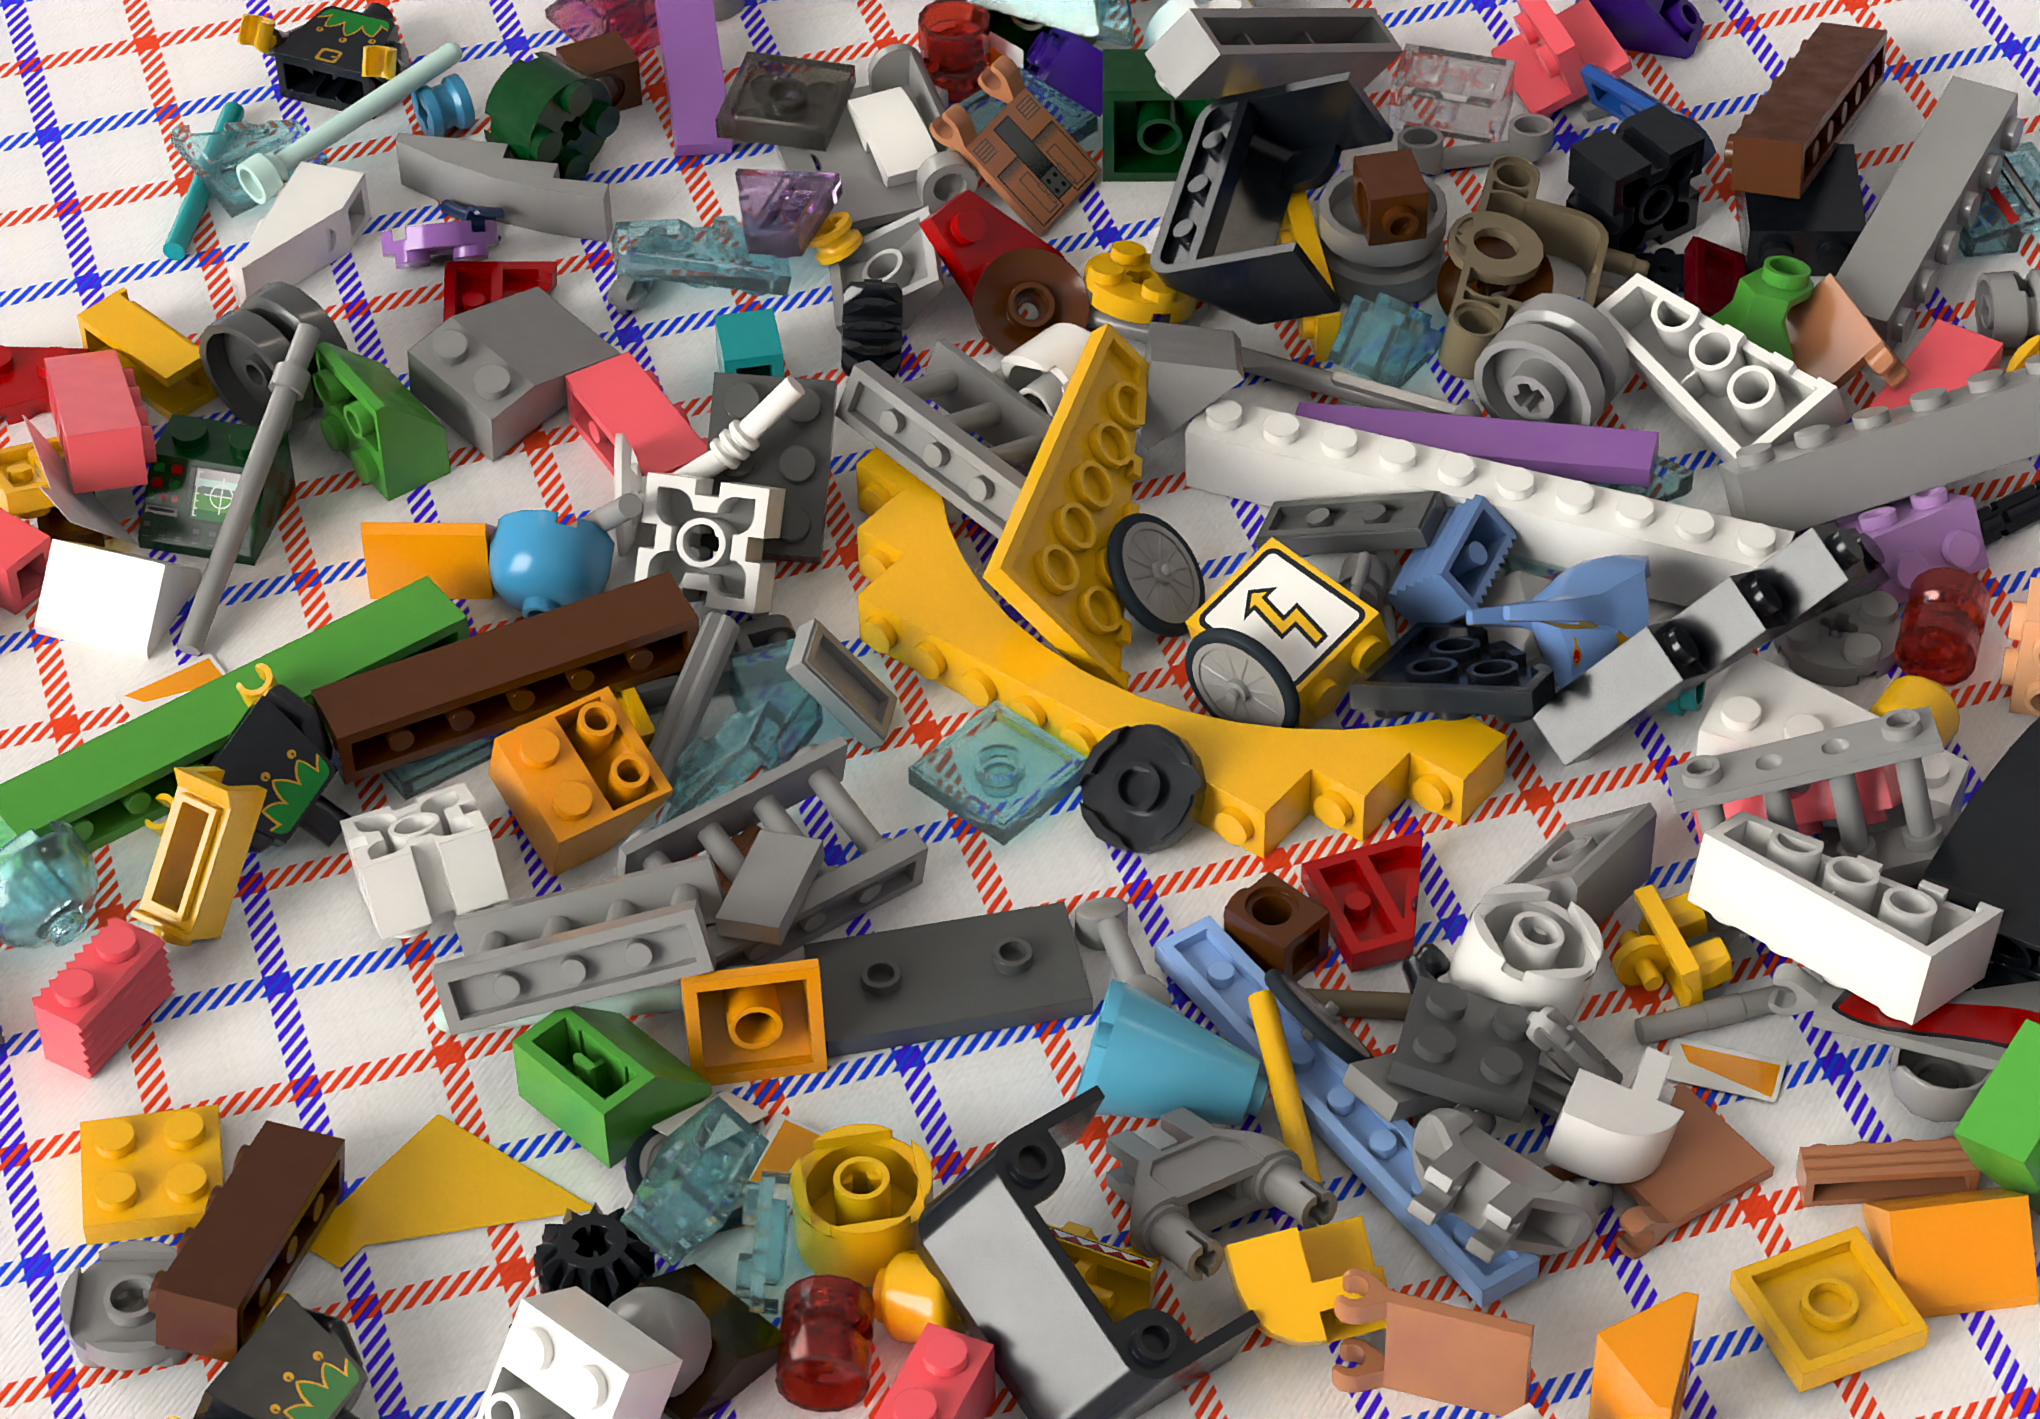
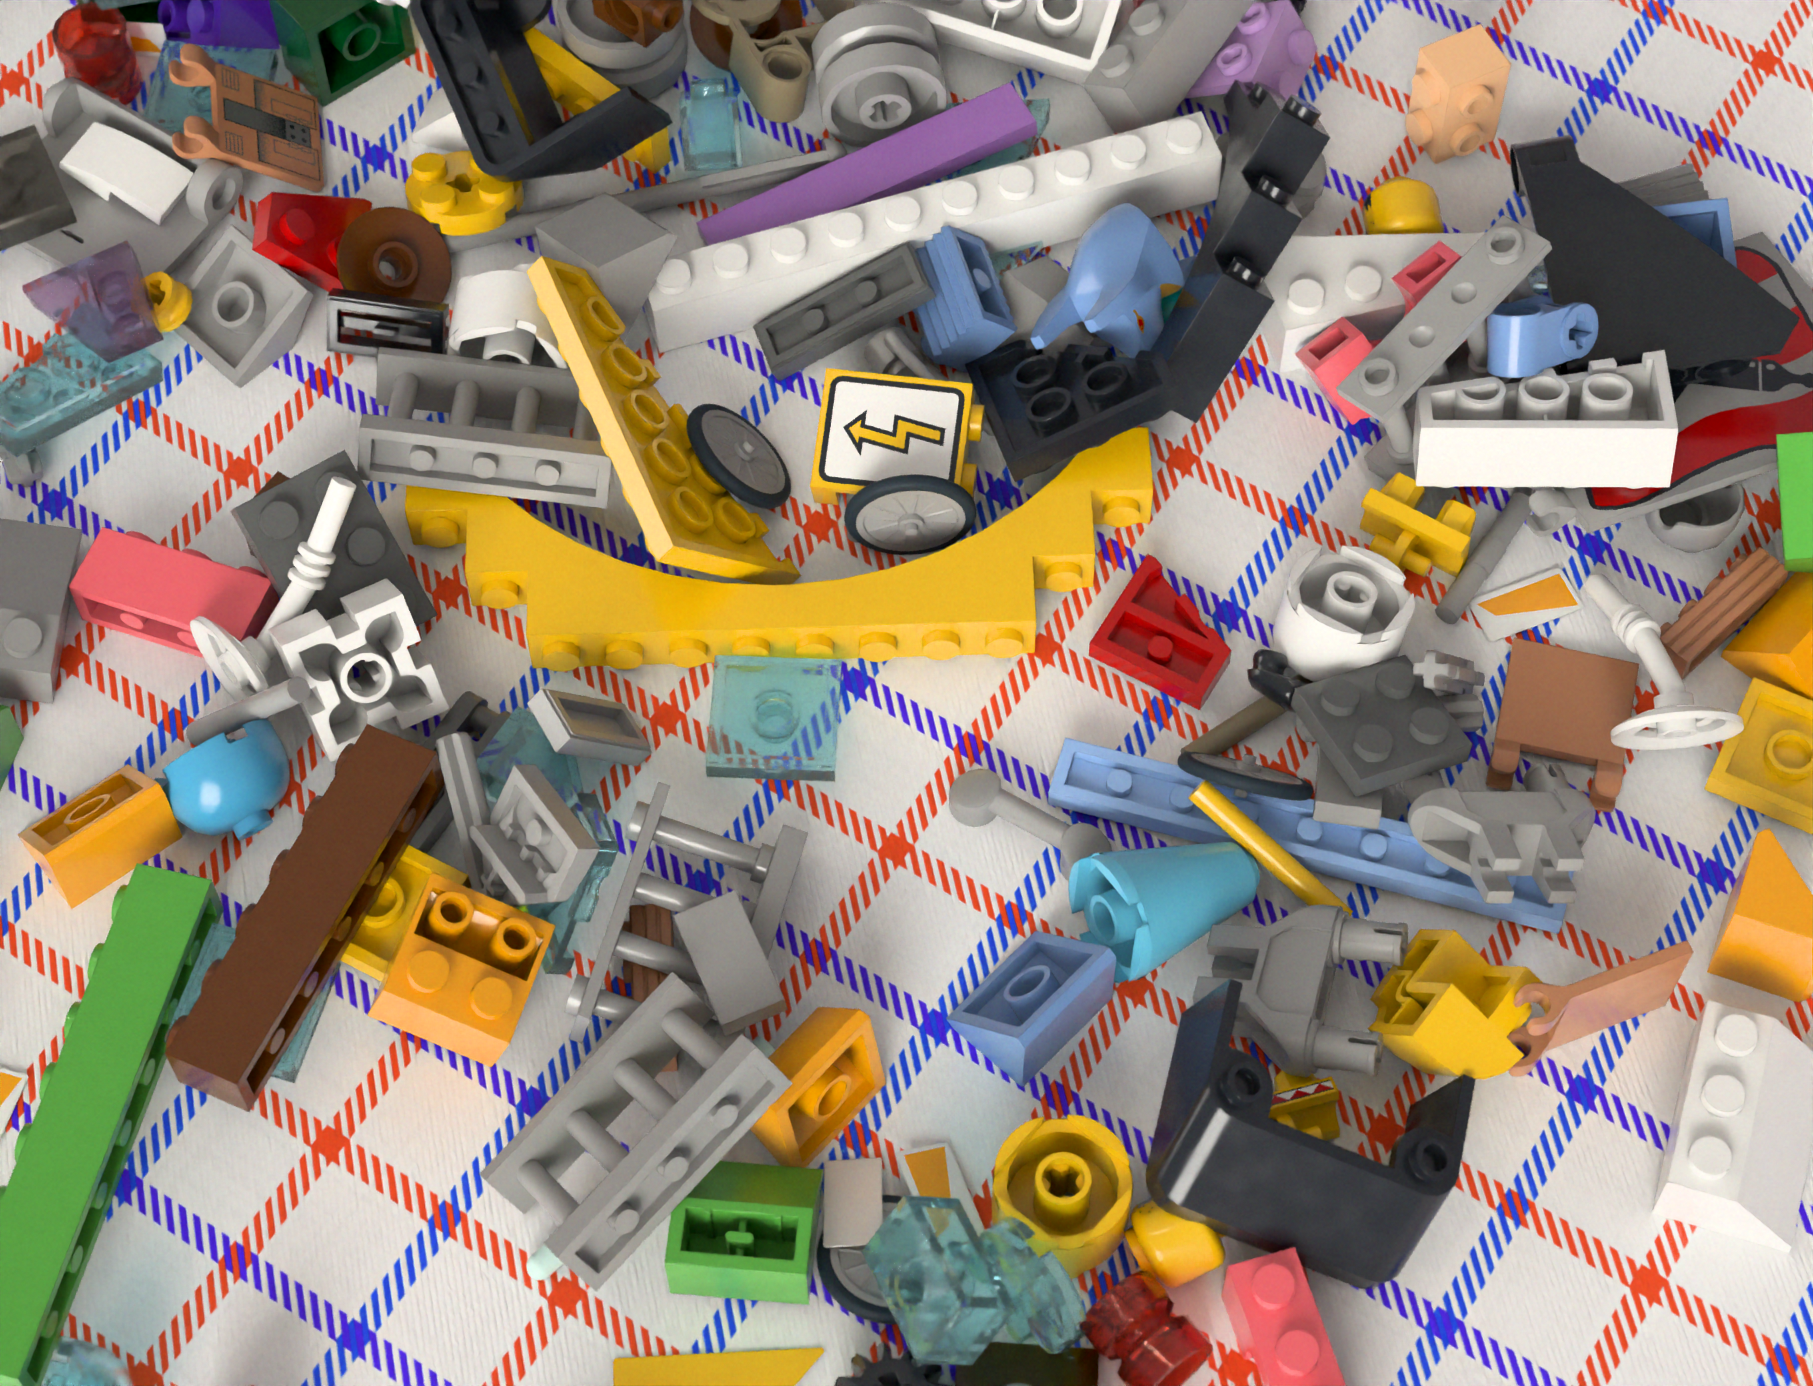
camera: 40 degrees left, 15 degrees up
yellow window [131,766,268,947] -> none
torso [145,663,351,853] -> none
white brick [340,782,509,940] -> none
teal brick [714,308,785,377] -> none
dark grey plate [803,902,1093,1058] -> none
black gear [841,279,903,378] -> none
black tile [1079,724,1206,855] -> none
reddish brown brick [1223,872,1330,982] -> none
light grey slope [1504,802,1657,927] -> none
white brick [1542,1046,1684,1184] -> none
clear red wheel [1894,567,1991,686] -> none
none -> black tile [326,288,449,358]
none -> light grey slope [469,764,600,907]
none -> medium blue slope [946,931,1116,1088]
none -> medium blue piece [1487,295,1599,378]
none -> white dish [1584,573,1744,750]

